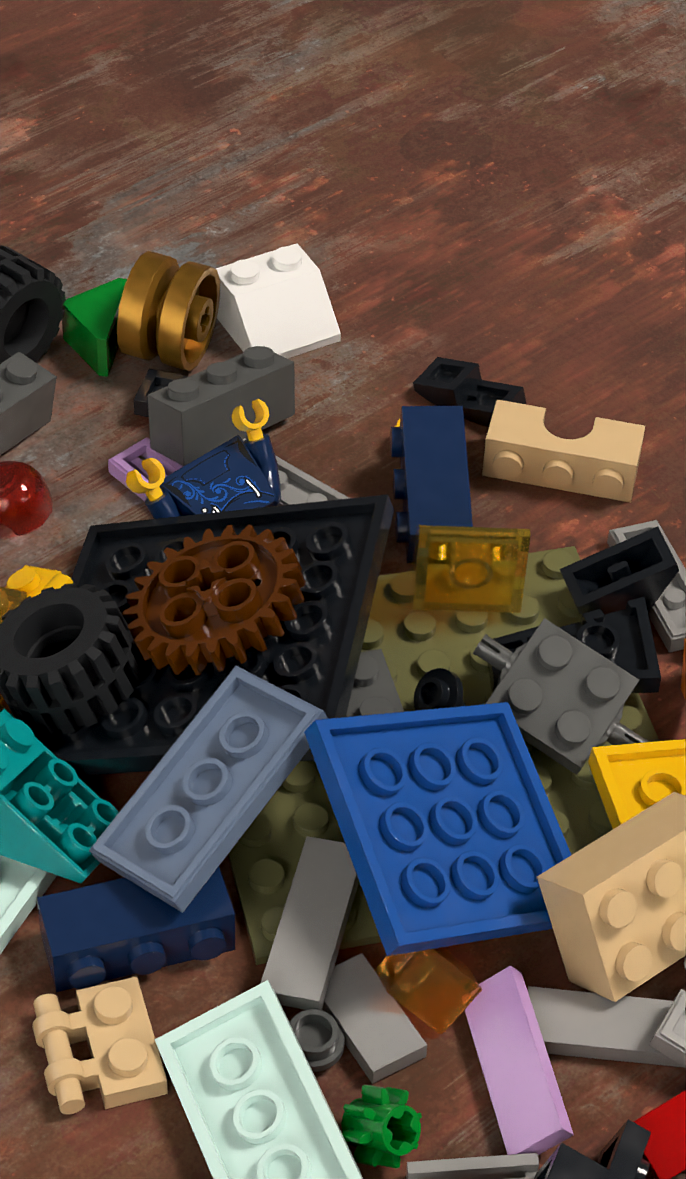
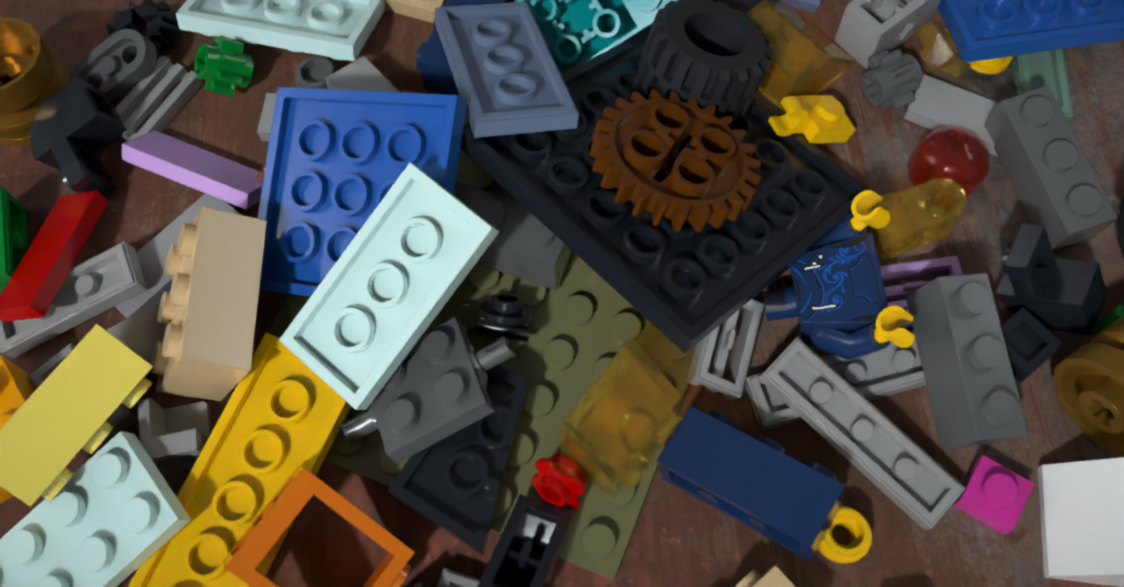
camera: 130 degrees right, 20 degrees up
none -> light aqua plate [279,163,500,410]
none -> red plate [531,454,587,511]
none -> light grey tile [758,337,966,530]
none -> clear yellow piece [865,178,967,259]
none -> dark pink plate [953,455,1035,535]
none -> black brick [995,223,1107,336]

